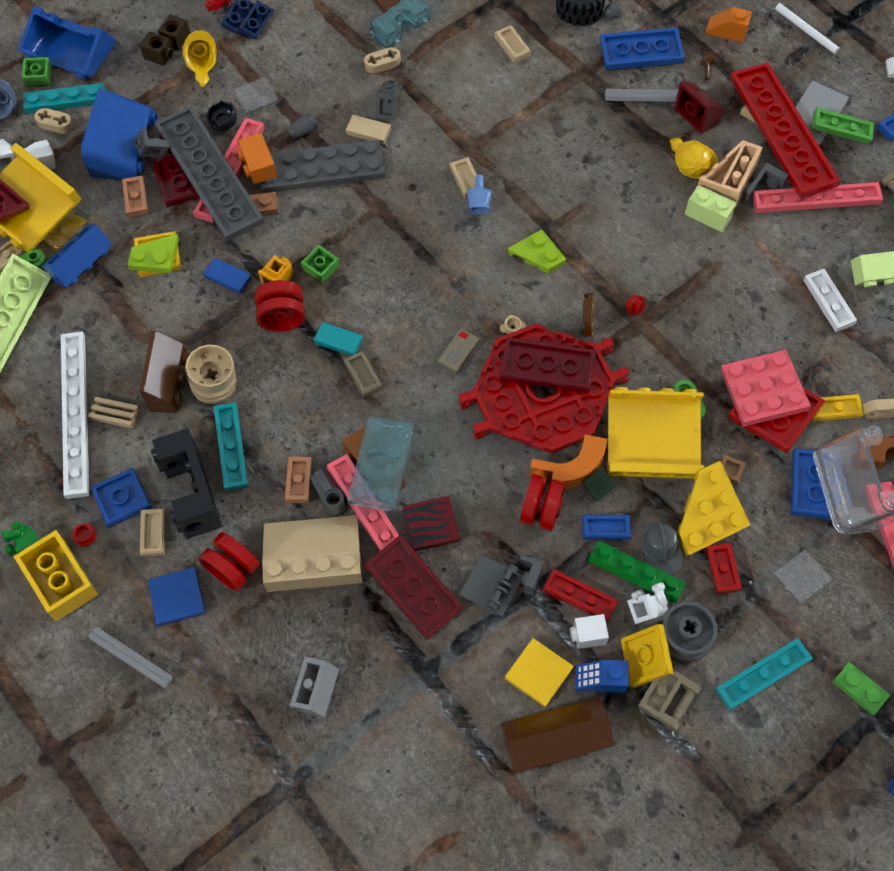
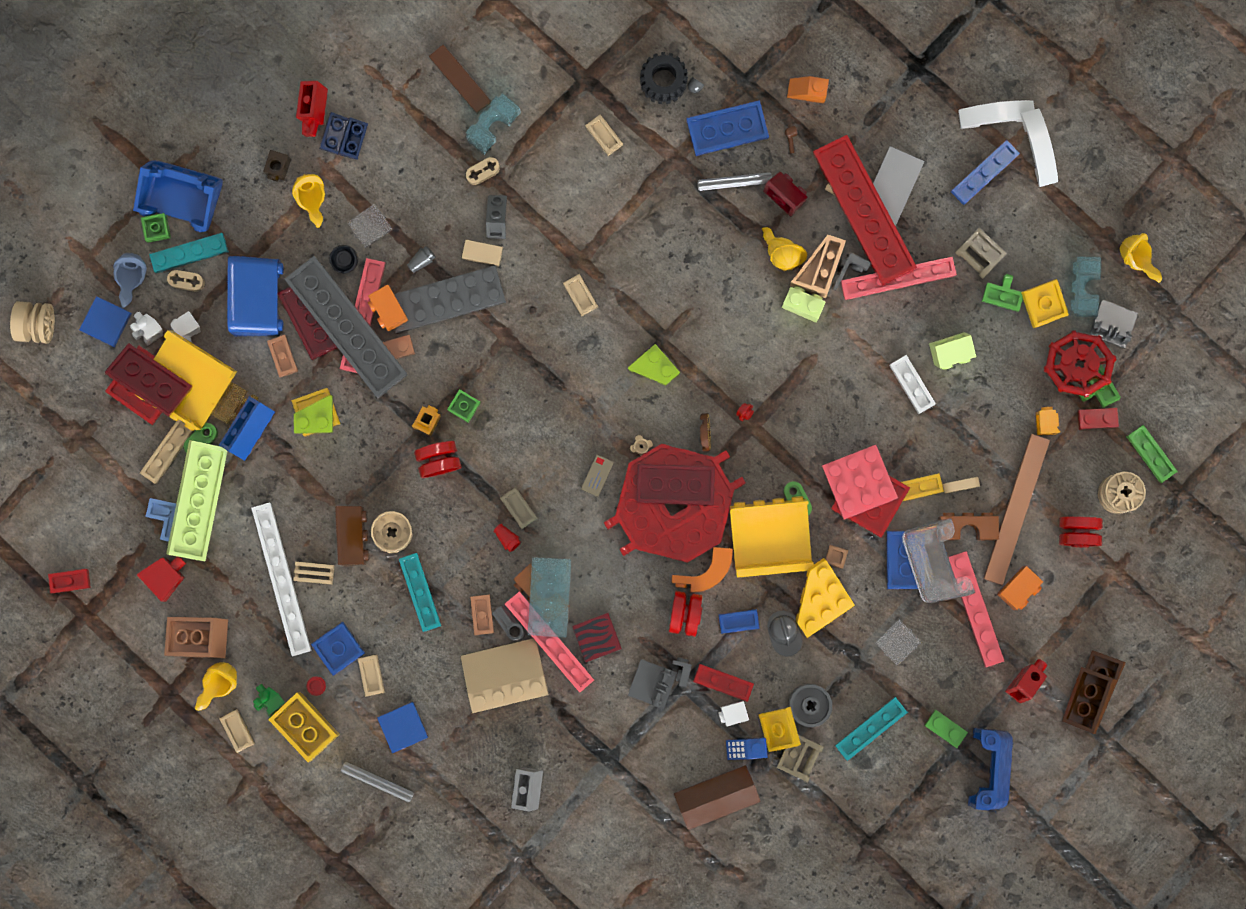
camera: 10 degrees left, 20 degrees up
dark grey bracket [134,128,169,158] -> none
dark brown brick [139,31,173,66] -> none
black plate [151,428,223,539] -> none
red wheel [198,532,261,592] -> none
blue tile [203,258,252,295] -> none
teal tile [314,322,363,356] -> none
dark red tile [363,534,464,640] -> none
medium blue piece [468,174,491,215] -> none
yellow tile [504,638,574,708] -> none
clear green plate [582,467,616,501] -> none
green plate [588,541,686,604] -> none
white piece [627,582,668,624] -> none
red plate [706,543,742,595] -> none
white bar [775,3,840,54] -> none
bright green plate [812,107,874,144] -> none
none -> red cone [493,524,521,552]

